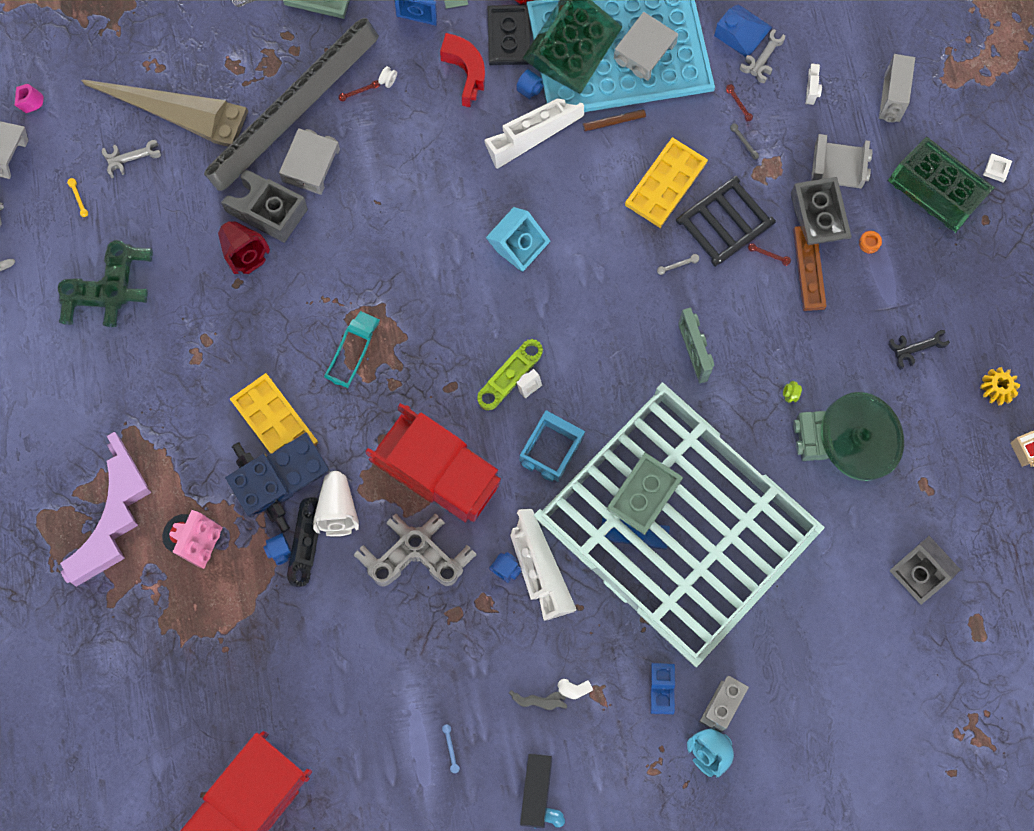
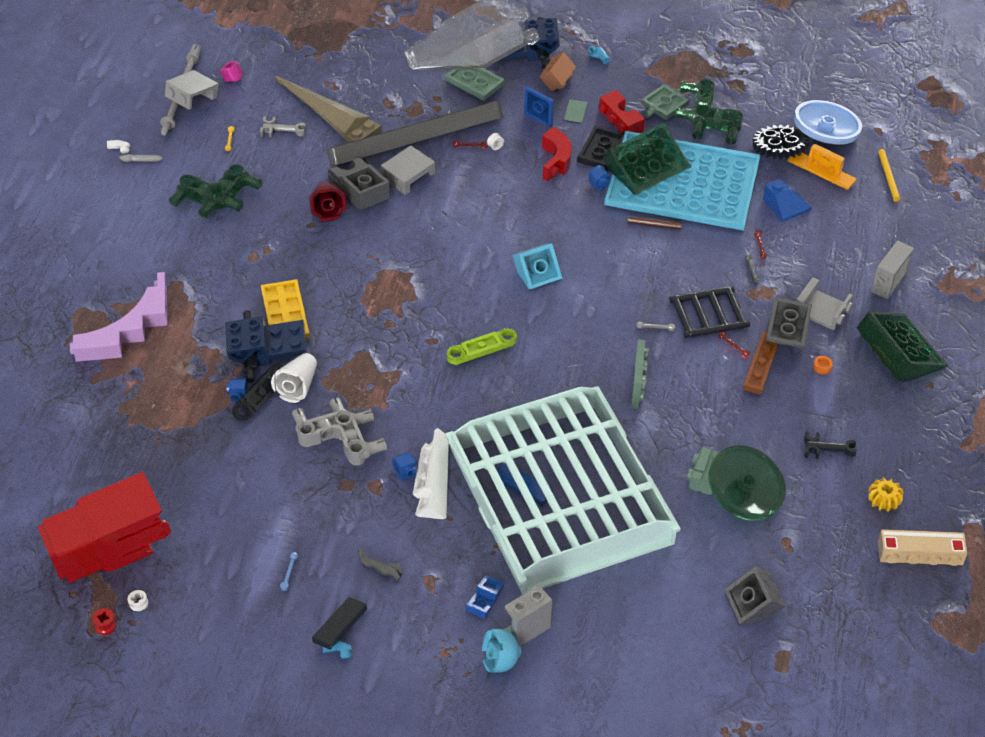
camera: 25 degrees right, 25 degrees down
bright pink plate [162,510,223,569] -> none
teal piece [324,311,380,388] -> none
red piece [366,403,501,523] -> none
white wedge [485,98,584,169] -> none
white plate [516,369,542,398] -> none
dark azure window [519,410,585,482] -> none
white arm [557,679,593,699] -> none
sand green plate [606,453,683,535] -> none
light grey panel [614,12,678,81] -> none
yellow plate [625,137,708,228] -> none
light grey bar [740,29,785,83] -> none
lime plate [783,381,802,403] -> none
white plate [805,64,822,105] -> none
white plate [983,154,1012,182] -> none

